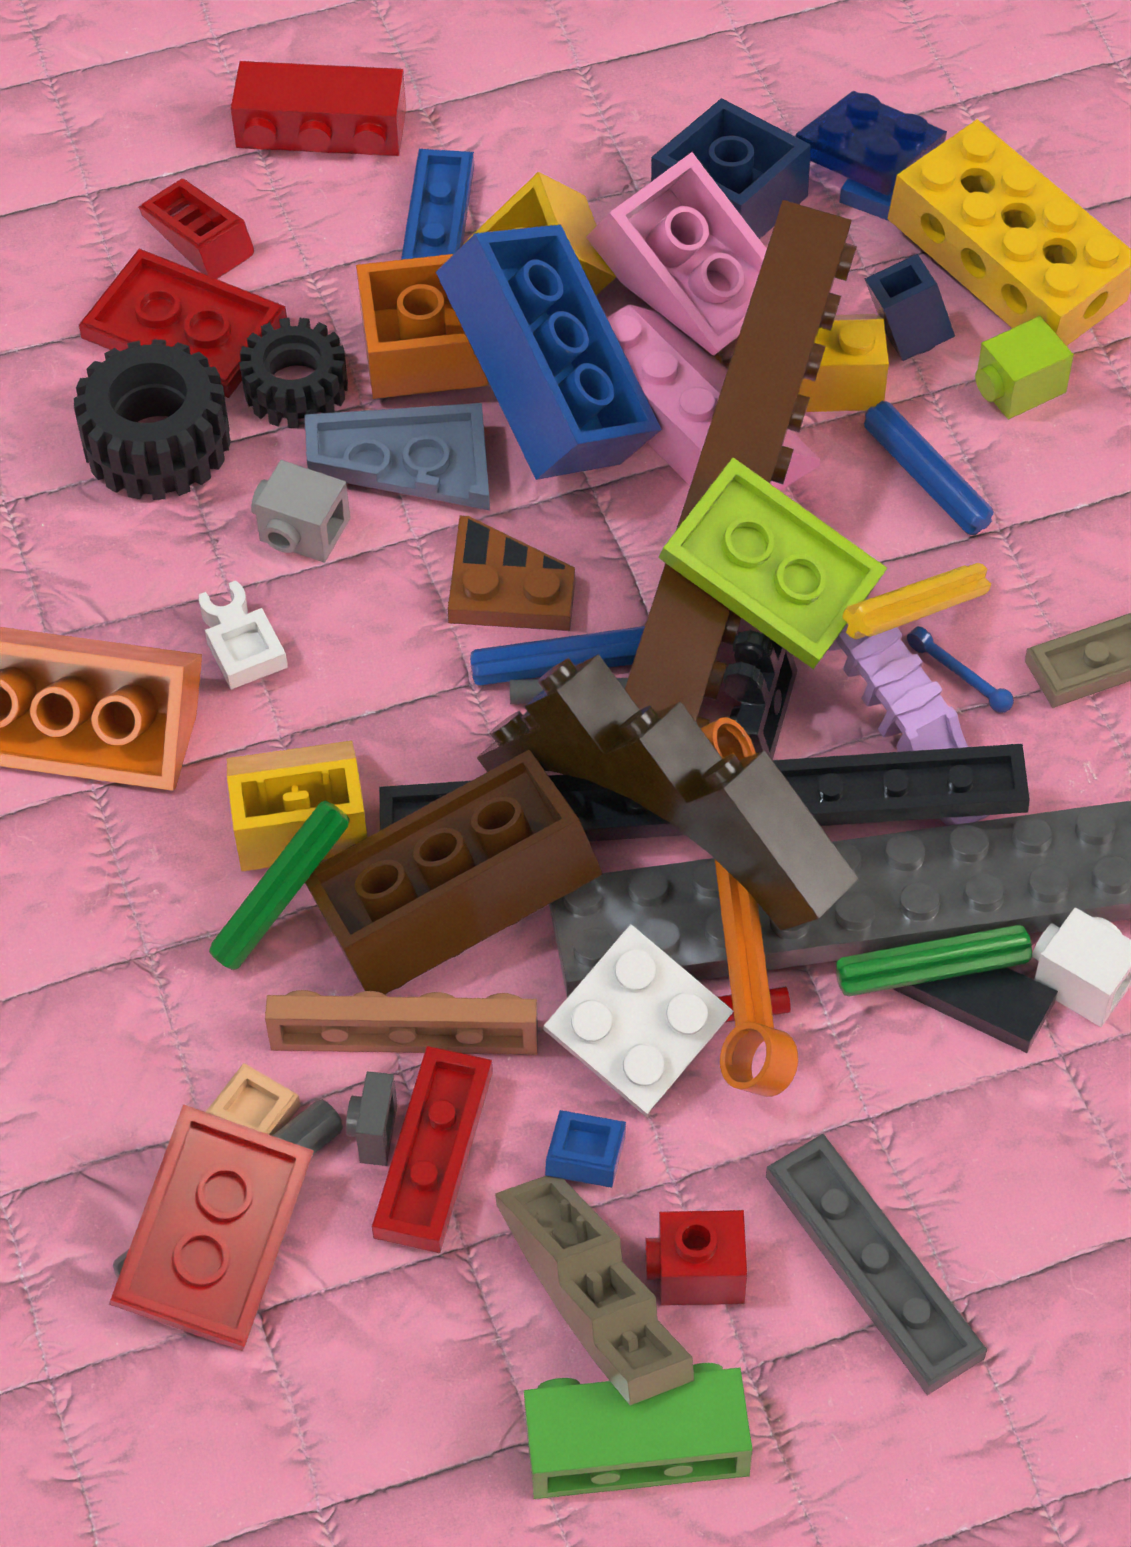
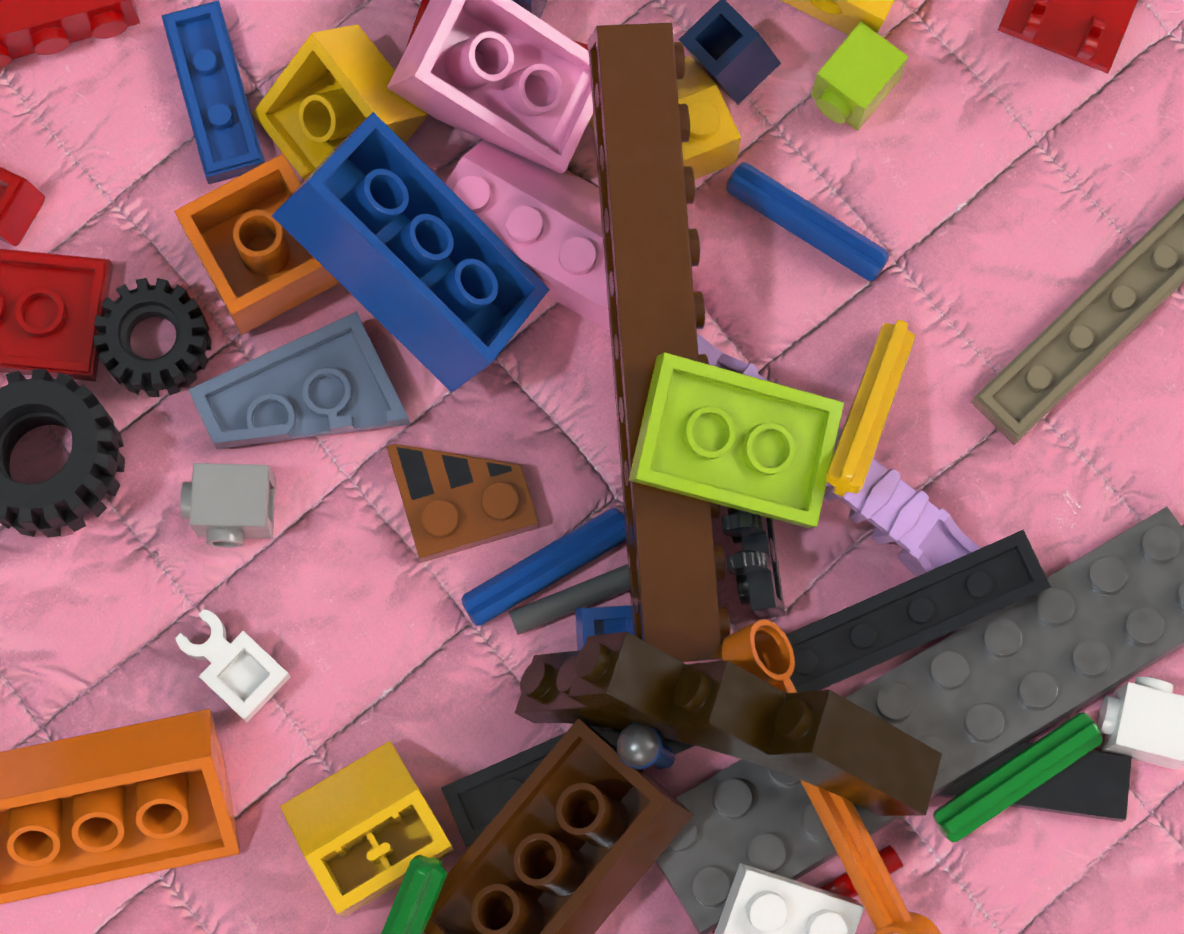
camera: 25 degrees left, 20 degrees up
blue hinge [907,626,1014,713] -> none
none -> flat silver piece [617,723,675,769]

